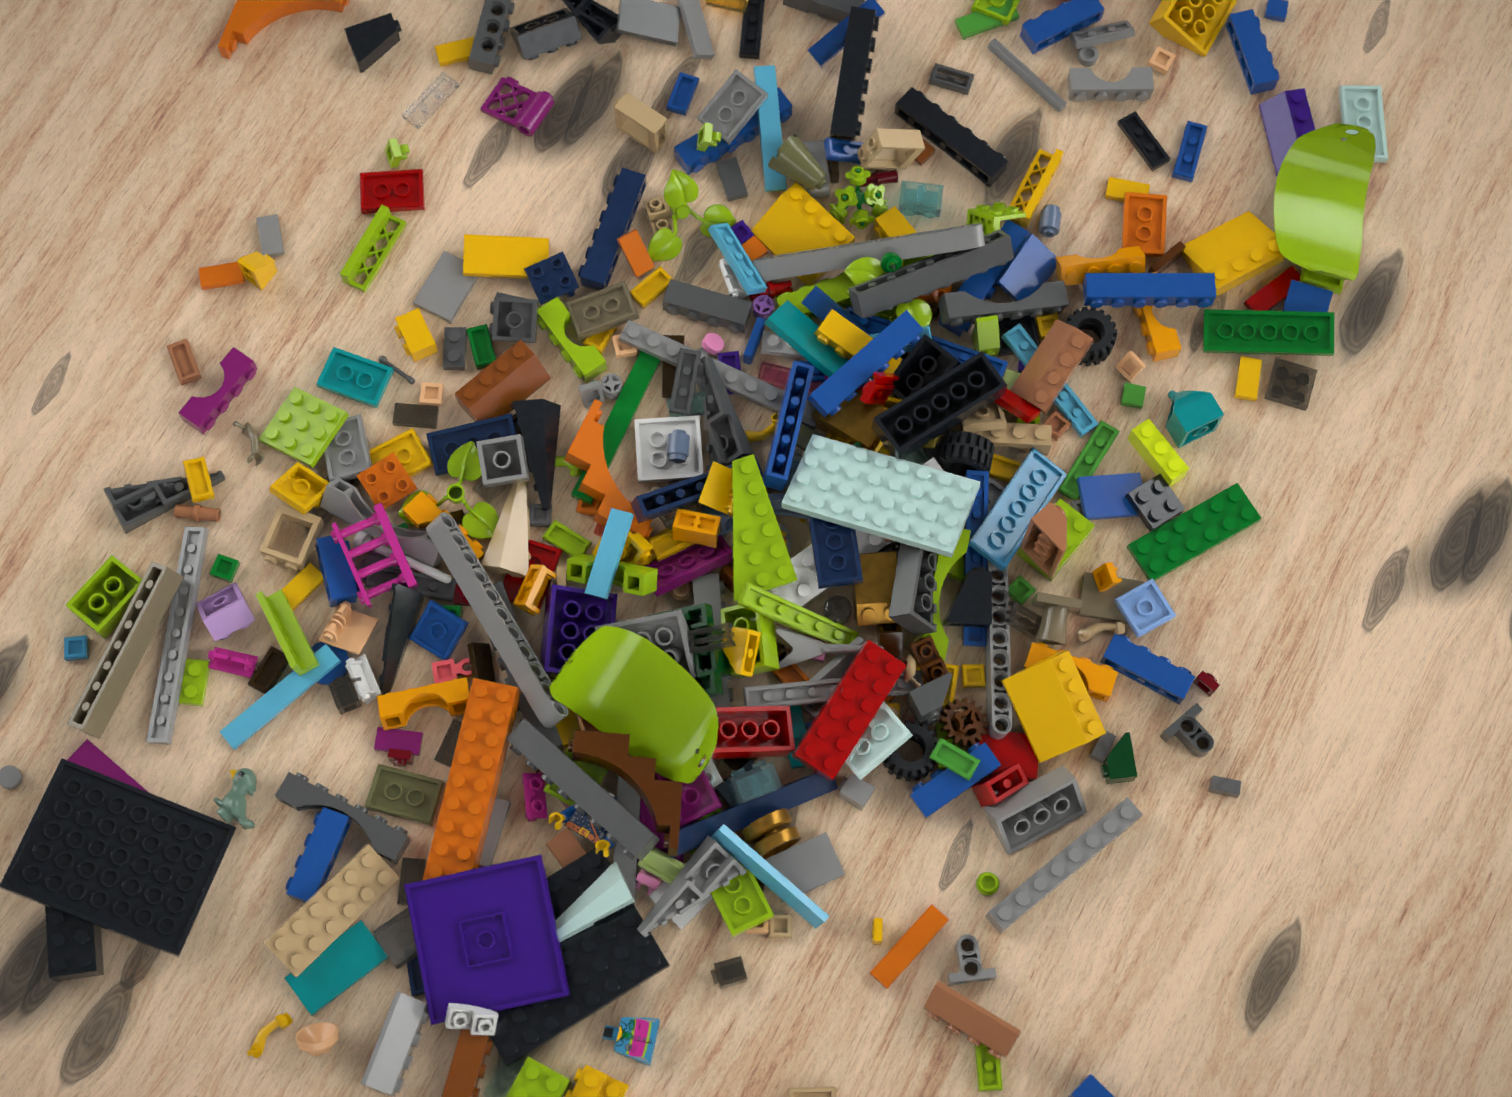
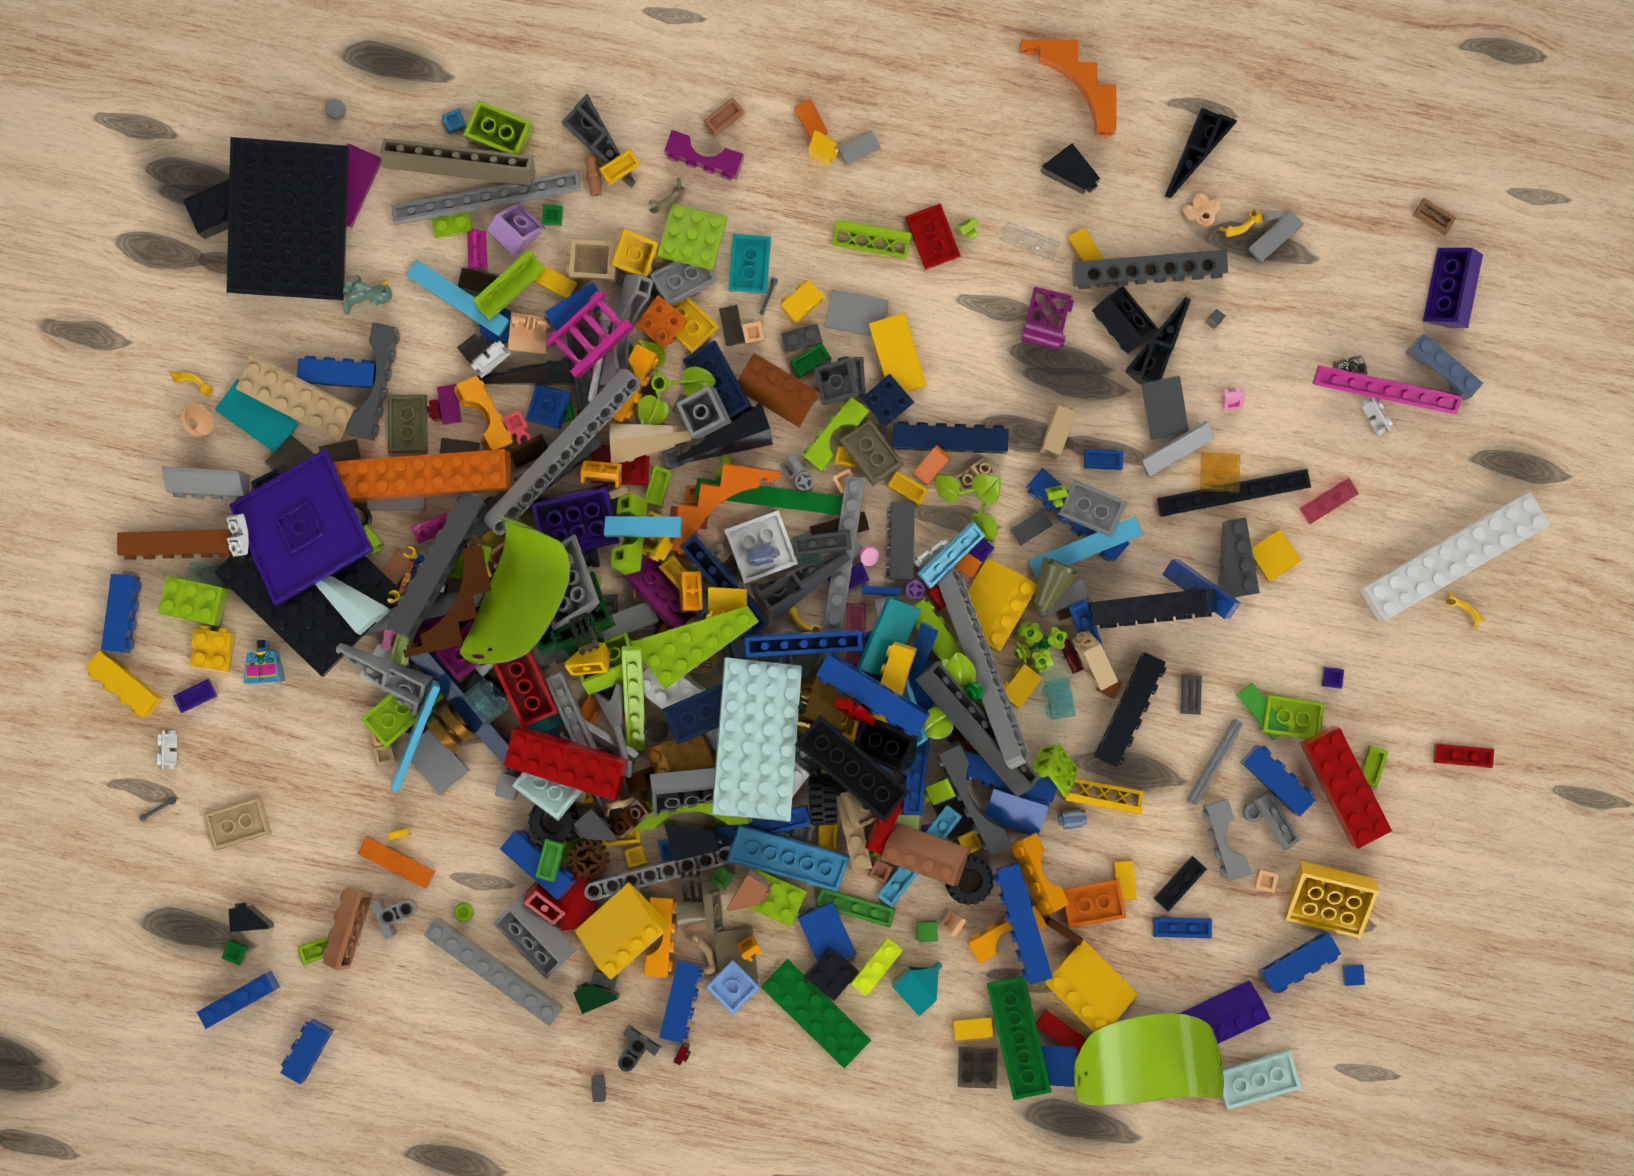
camera: 80 degrees right, 15 degrees up
clear smoke brick [711,956,747,989] -> none

